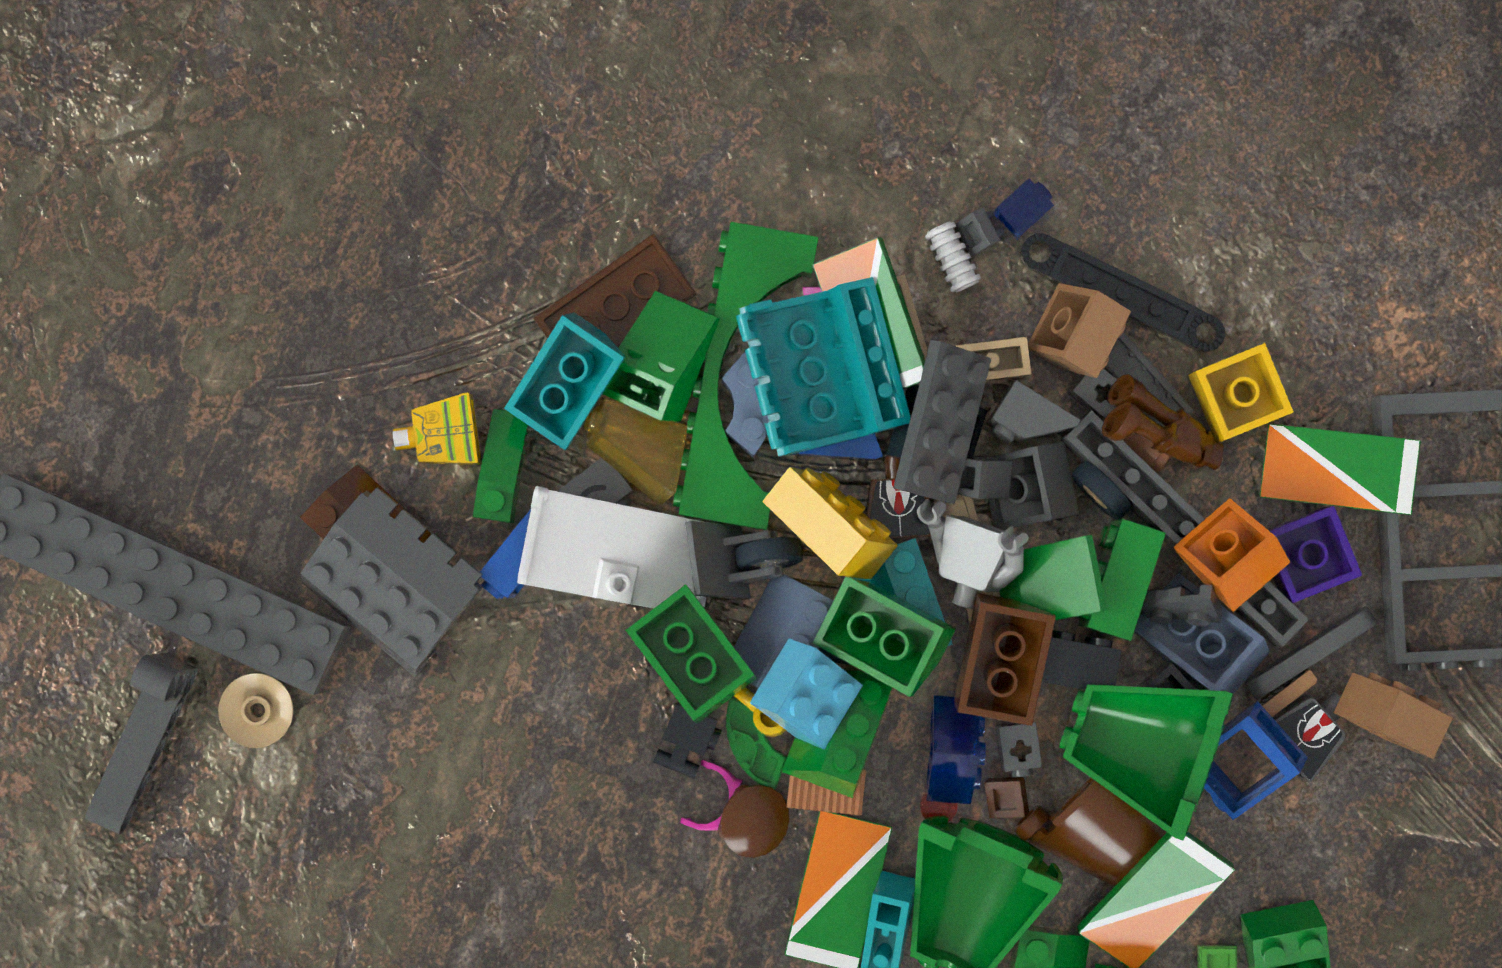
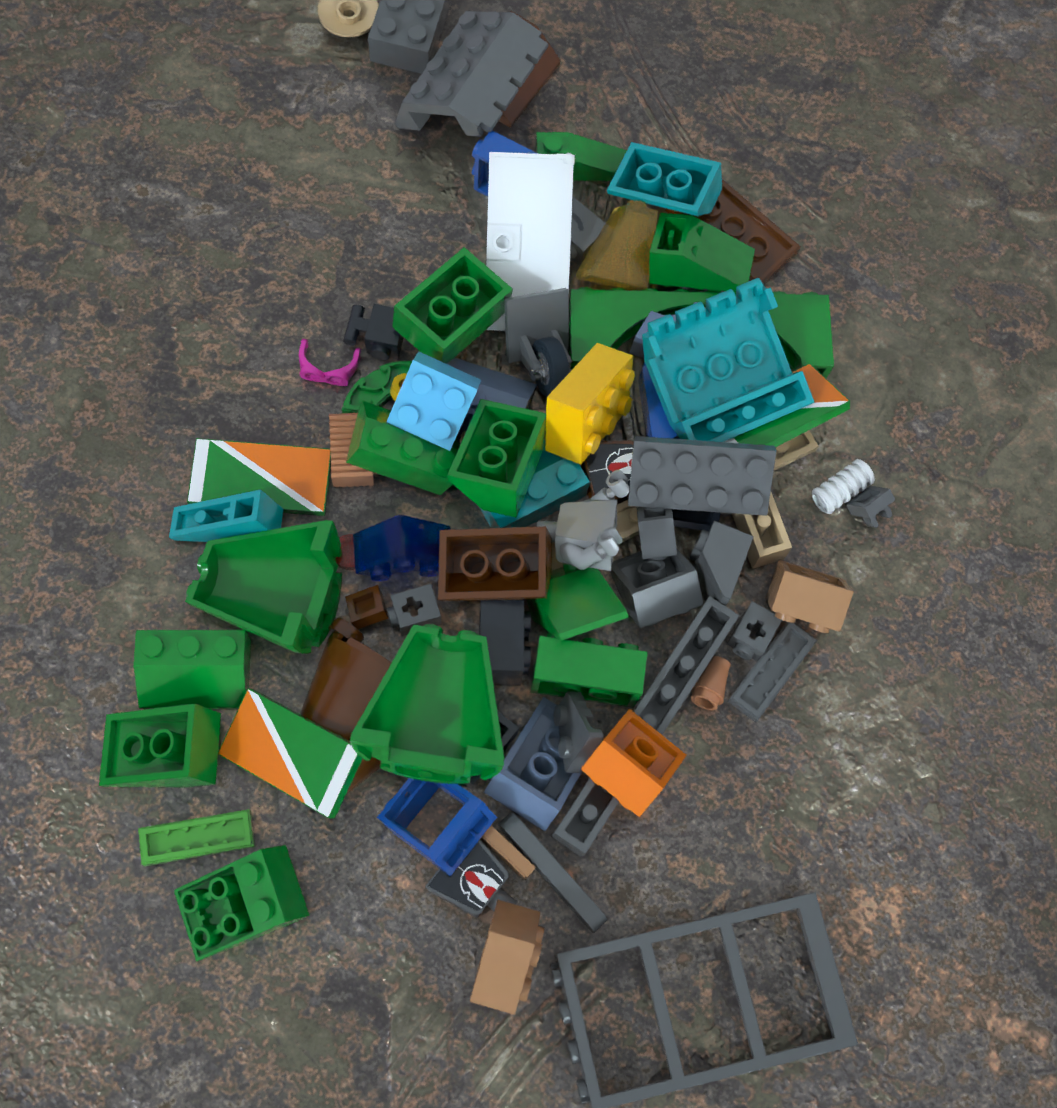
camera: 70 degrees right, 15 degrees down
yellow torso [393,393,482,465] -> none
reddish brown dish [718,784,790,858] -> none
clear blue brick [994,178,1054,240] -> none
black plate [1021,233,1226,352] -> none
black bush [1071,461,1131,520] -> none
reddish brown piece [1102,374,1224,470] -> none
yellow brick [1188,343,1294,442] -> none
tile [1260,424,1421,515] -> none
dark purple brick [1268,506,1363,603] -> none

